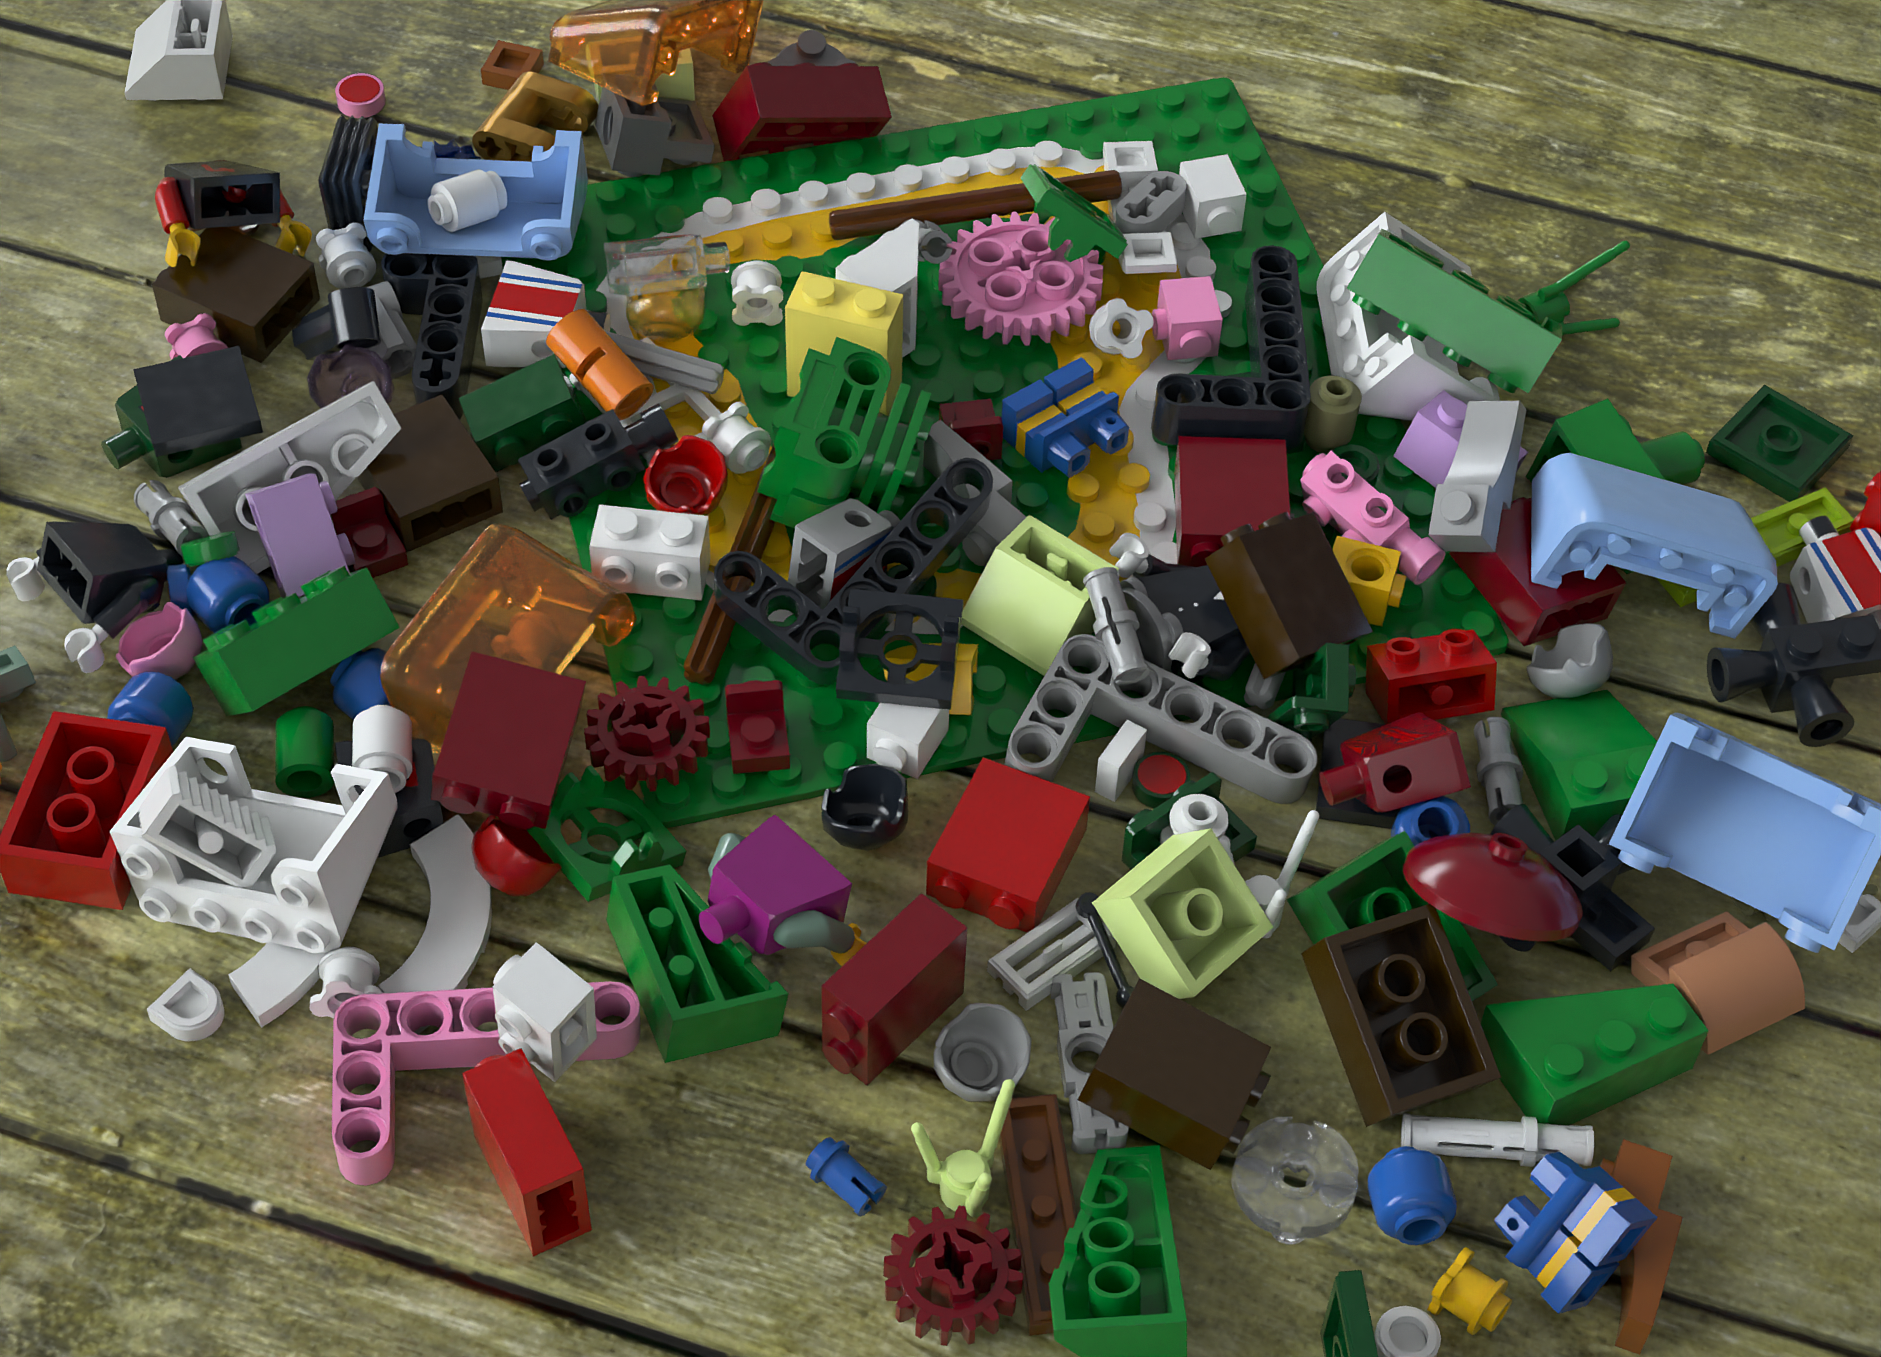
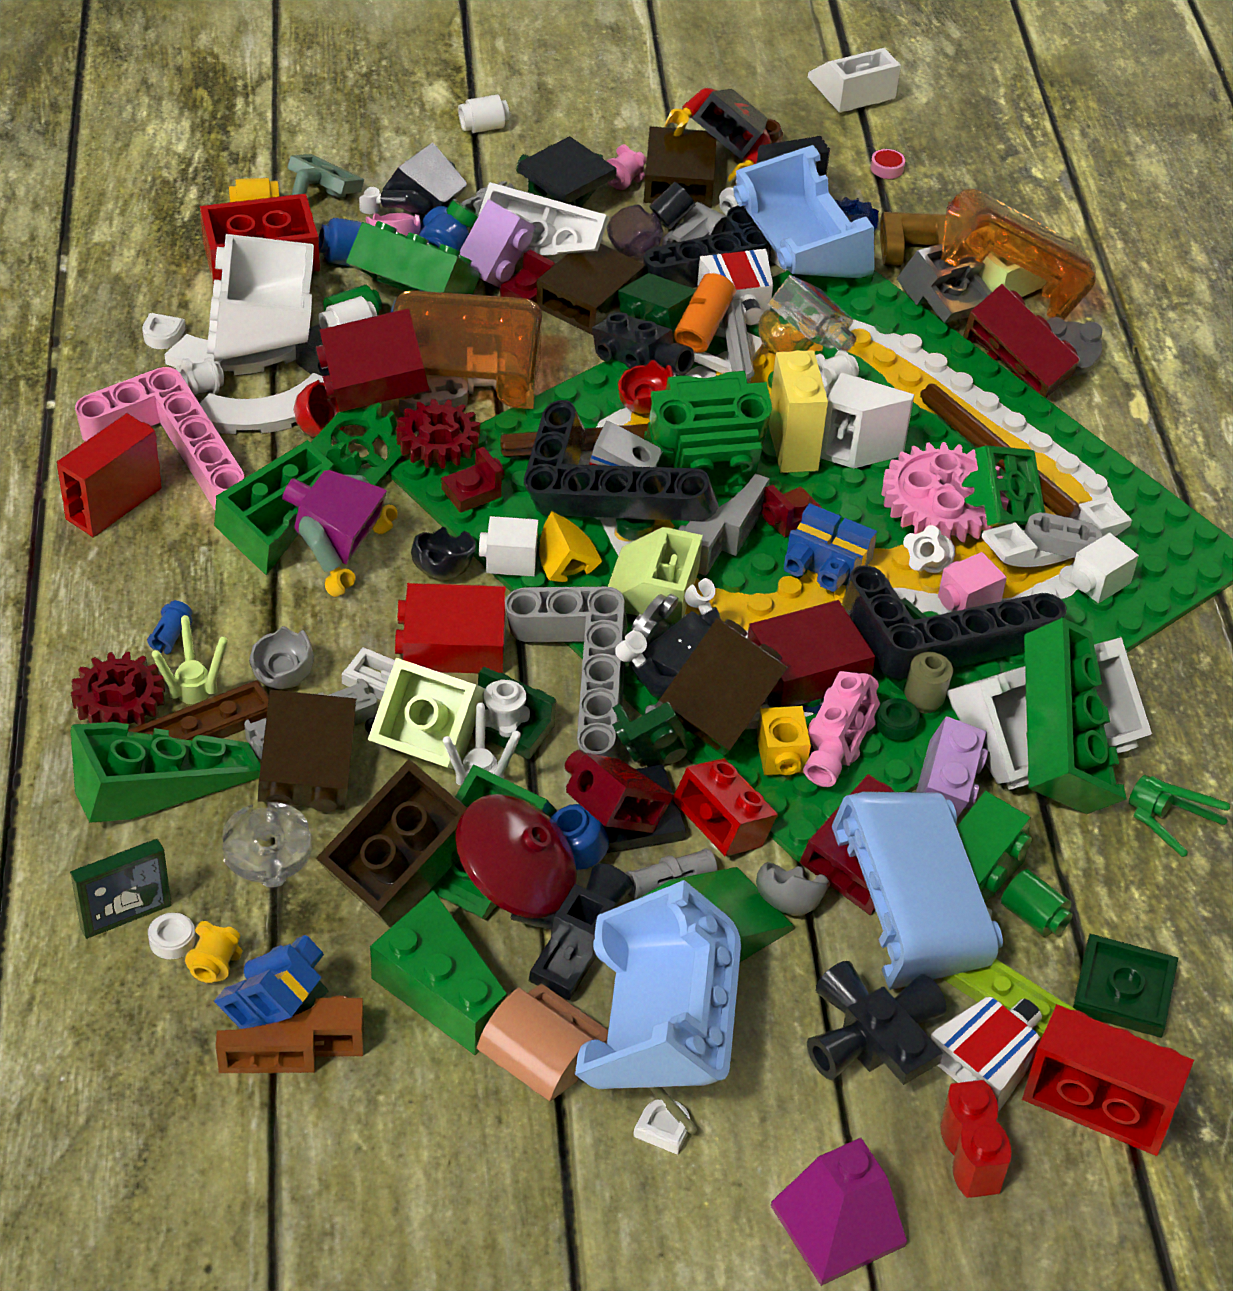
camera: 65 degrees right, 5 degrees down
white brick [138,765,277,890] -> none
white brick [428,169,507,232] -> none
white brick [493,942,597,1082] -> none
white brick [589,505,710,600] -> none
dark red brick [821,893,967,1086] -> none
black piece [836,589,963,710] -> none
light grey pin [900,219,952,264] -> none
light grey pin [1083,567,1150,685] -> none
white tile [1095,720,1147,802] -> none
red tile [1132,752,1190,809] -> none
blue head [1368,1146,1457,1245] -> none
white pin [1401,1113,1594,1167] -> none
light grey slope [1428,401,1526,552] -> none

